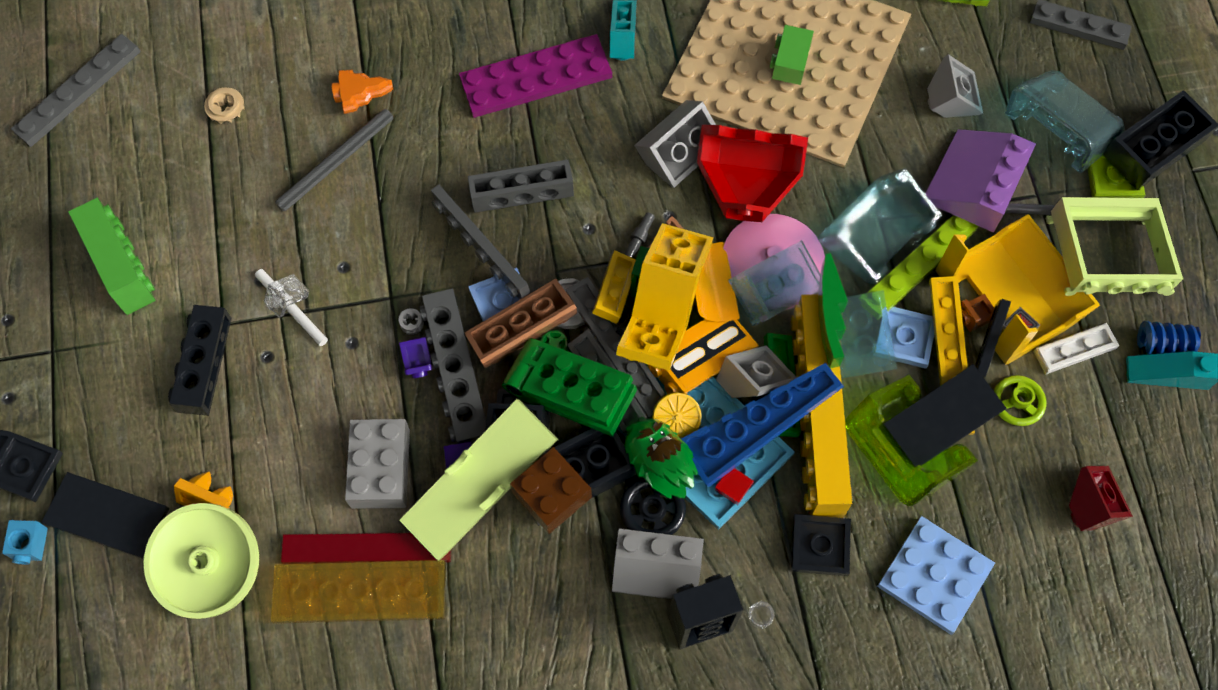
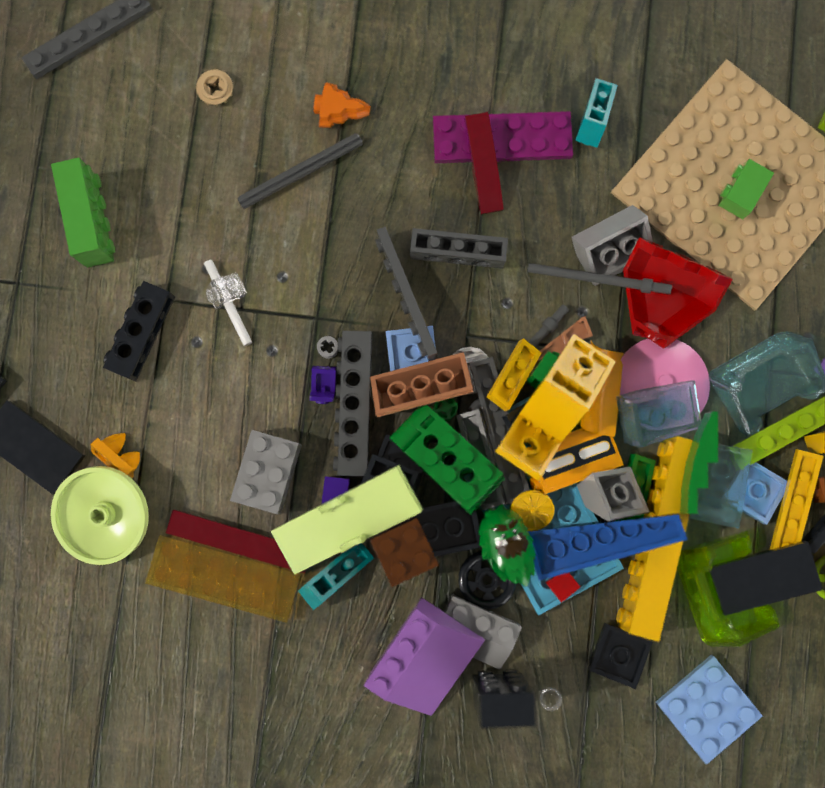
camera: 15 degrees right, 15 degrees up
none -> teal slope [298,543,374,610]
none -> medium lavender slope [364,597,485,716]
none -> dark red slope [465,112,504,215]
none -> dark grey bar [528,263,672,294]

